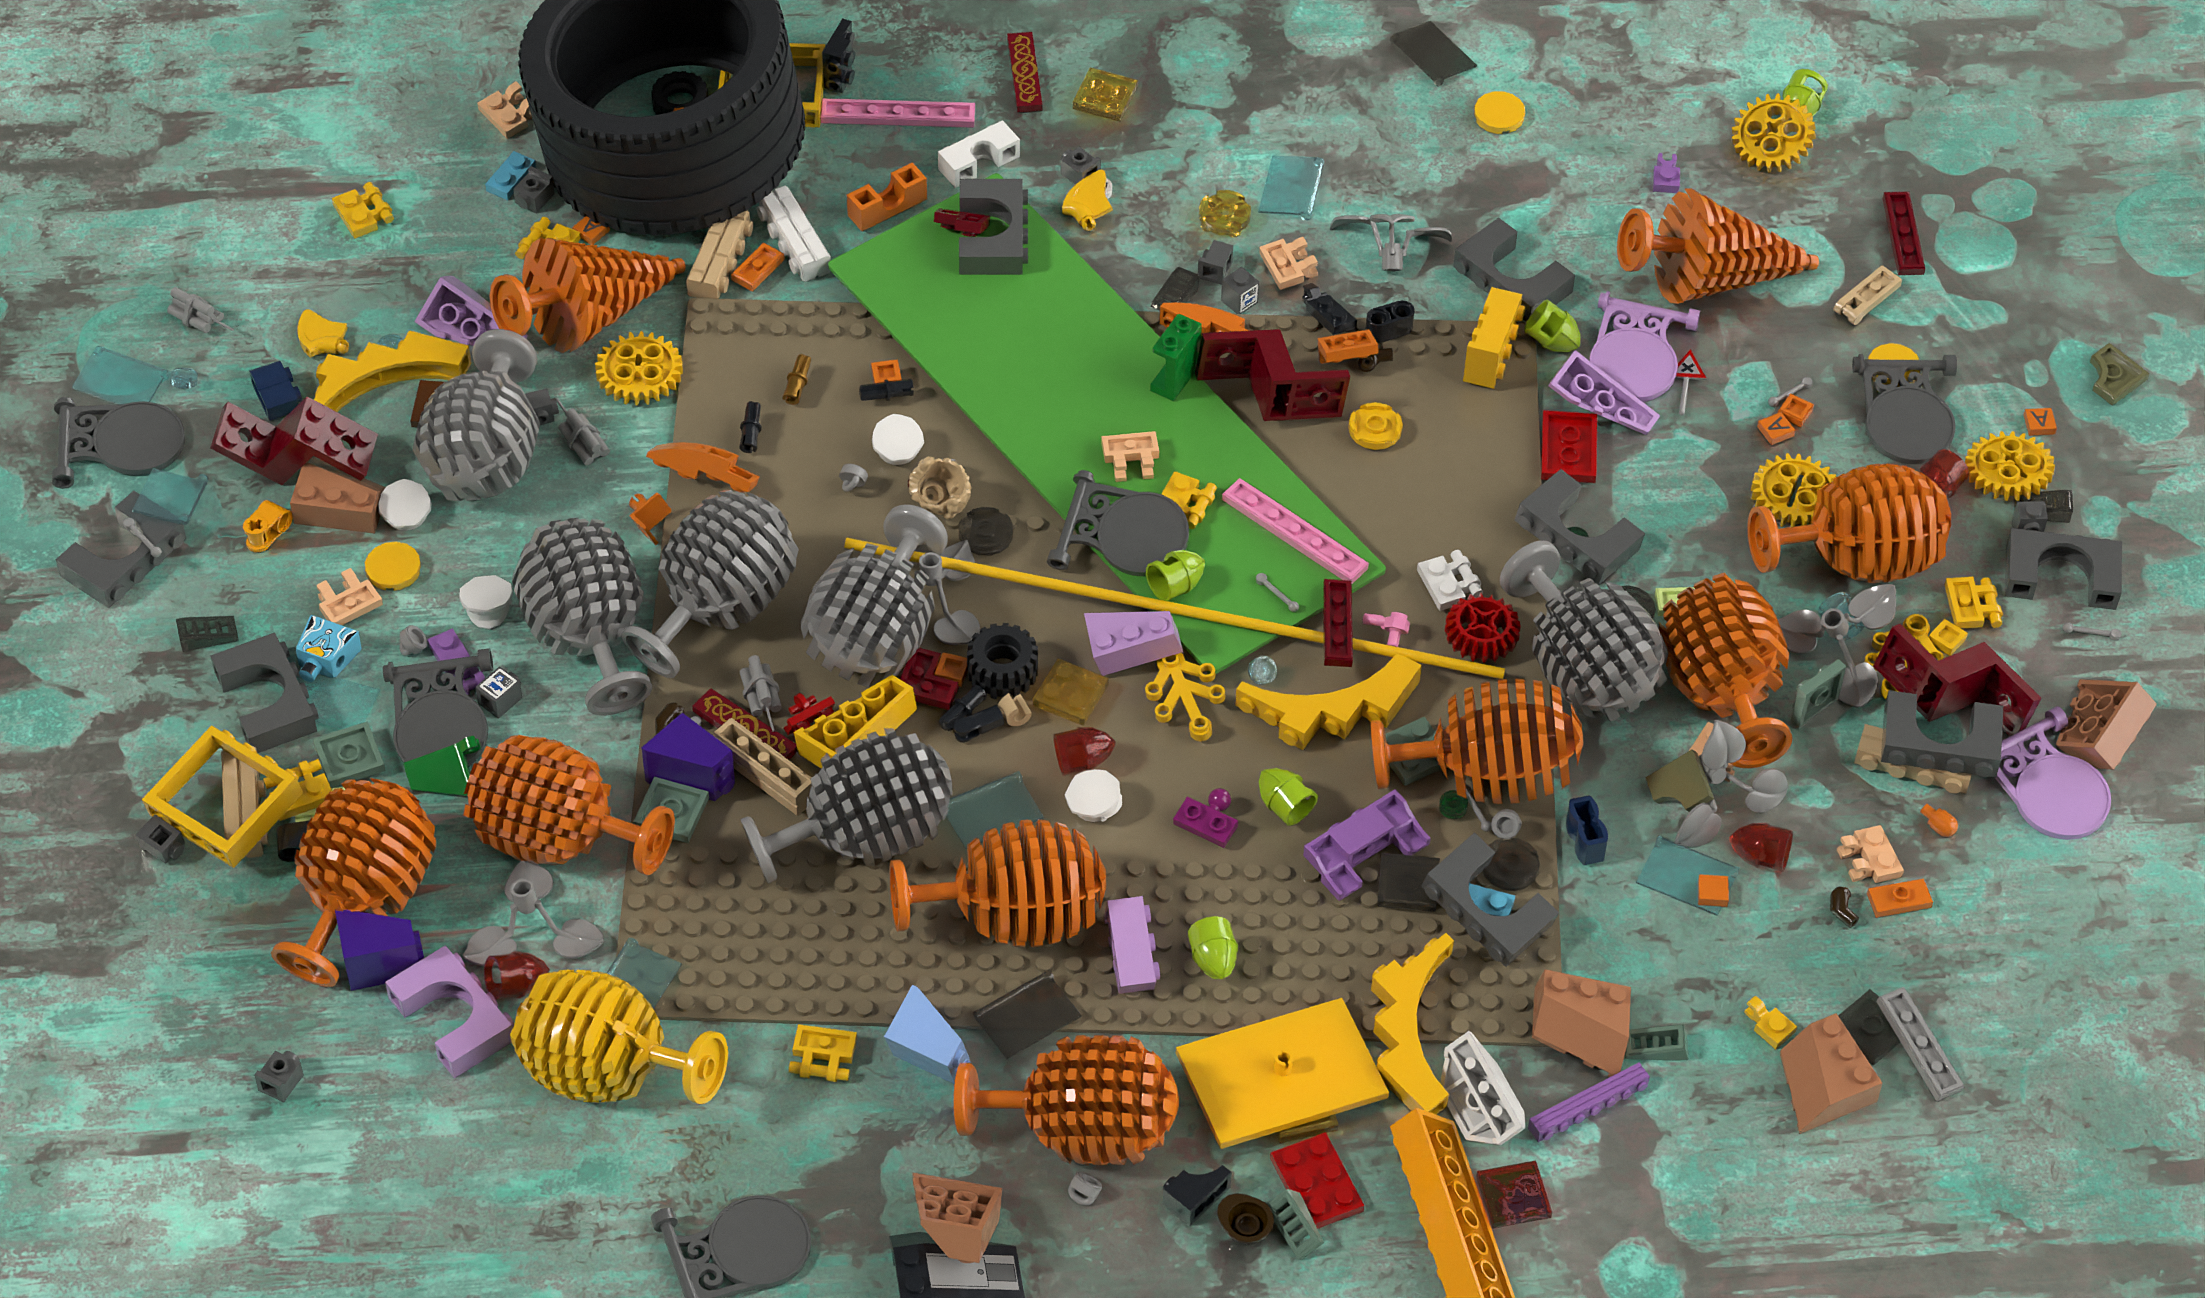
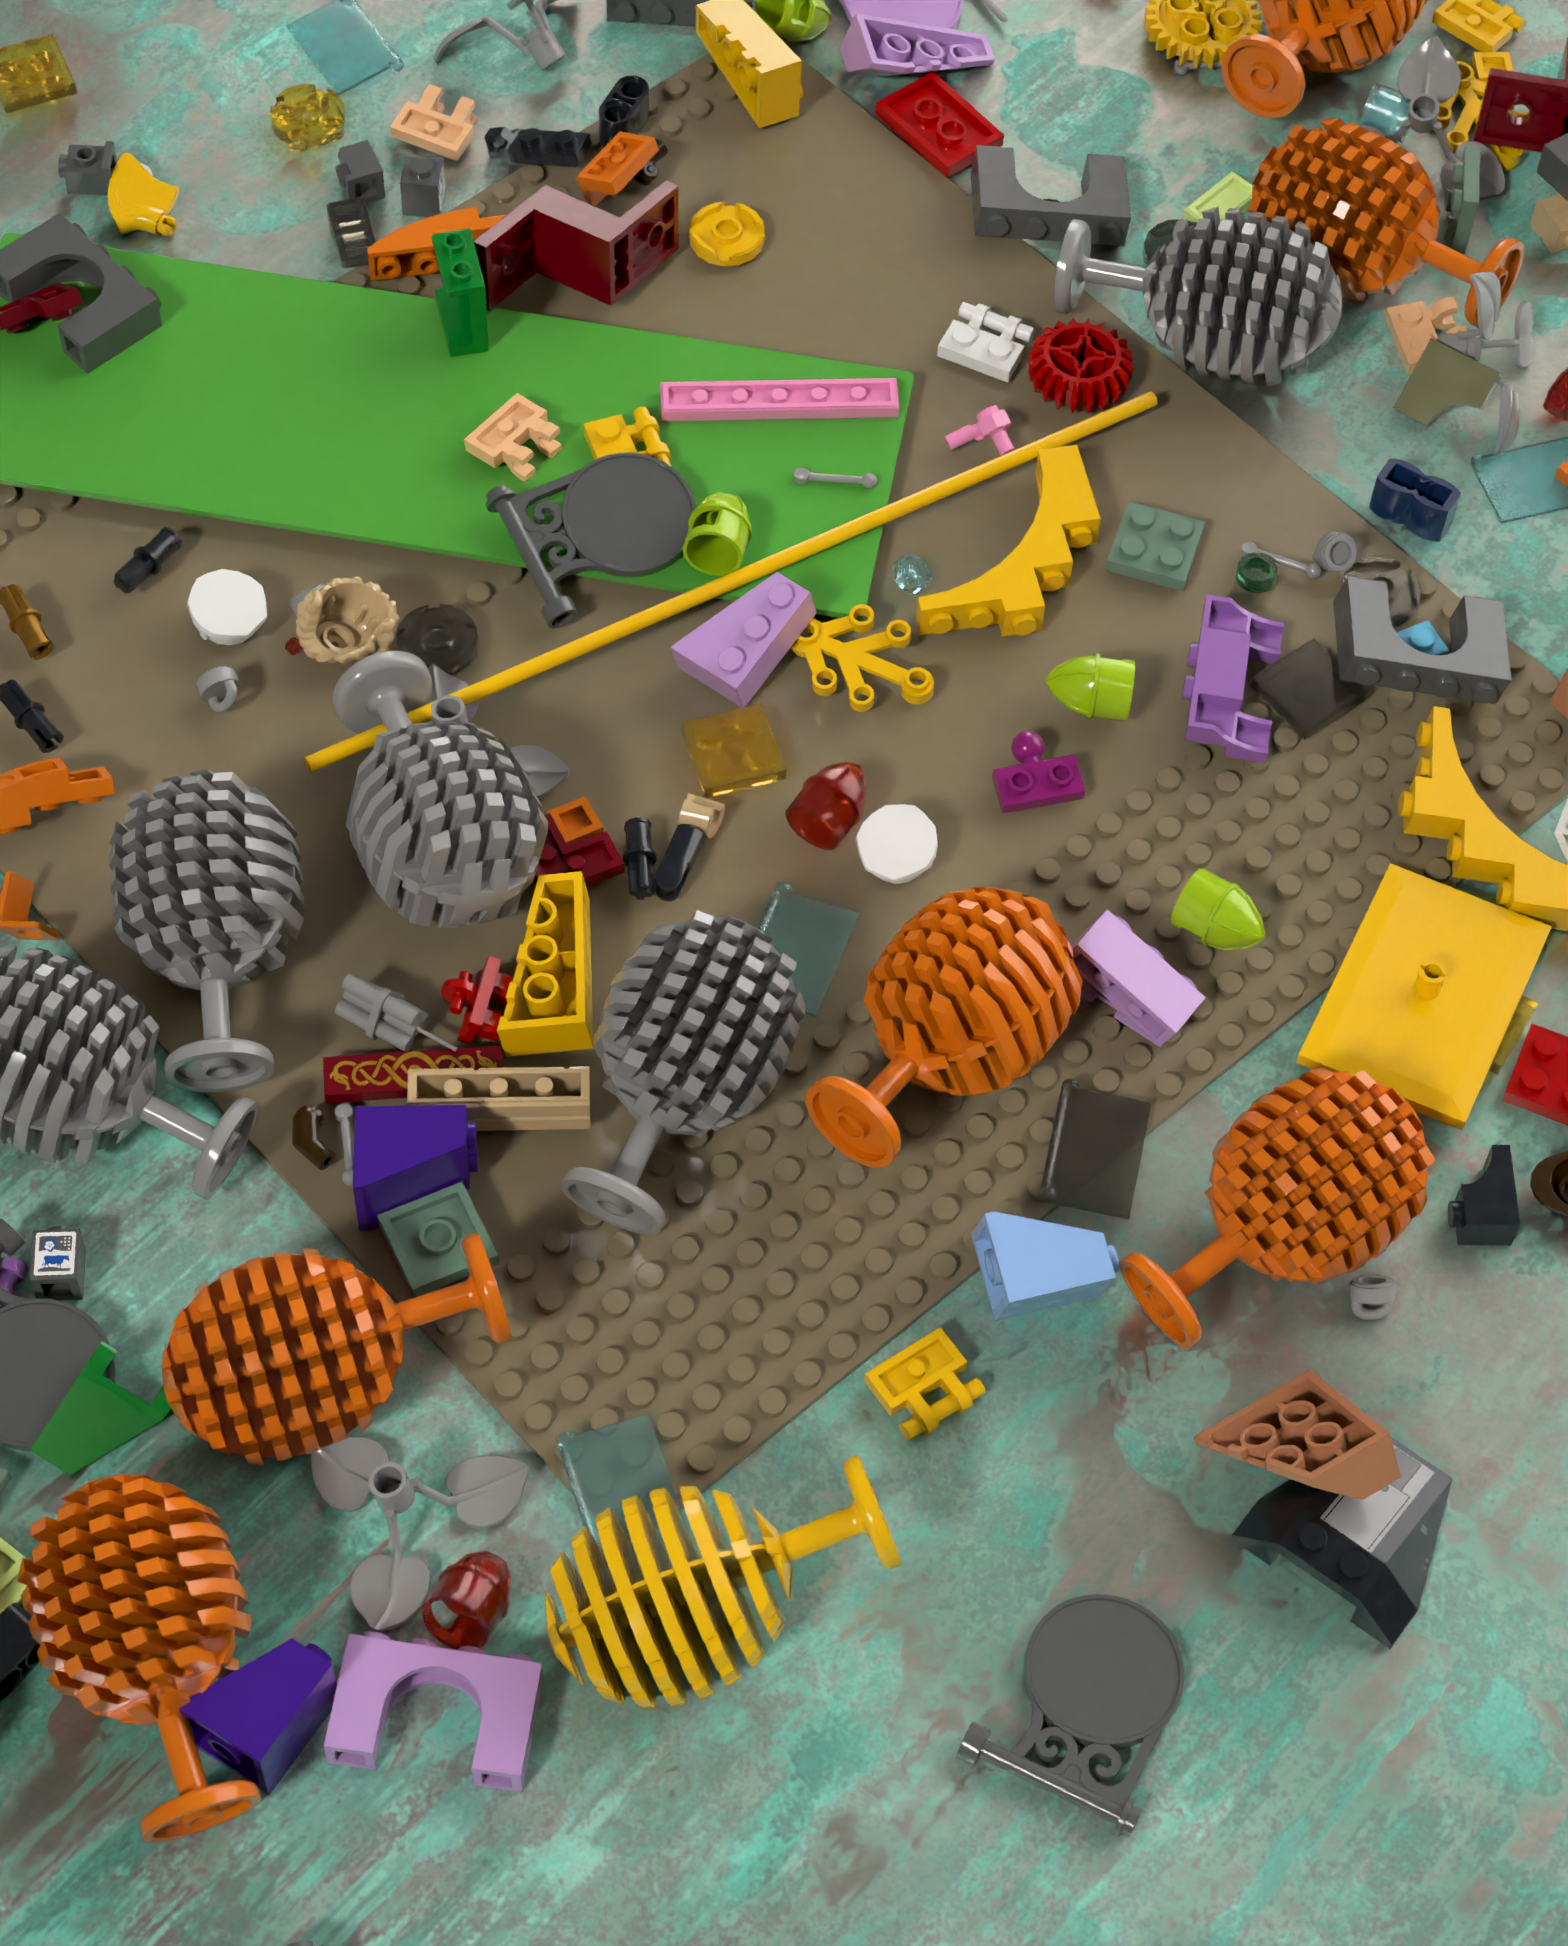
camera: 45 degrees left, 5 degrees up
orange tile [871,359,902,383] -> none
black tyre [967,623,1038,699] -> none
dark red tile [1323,579,1353,667] -> none
orange plant [1371,679,1584,804] -> none

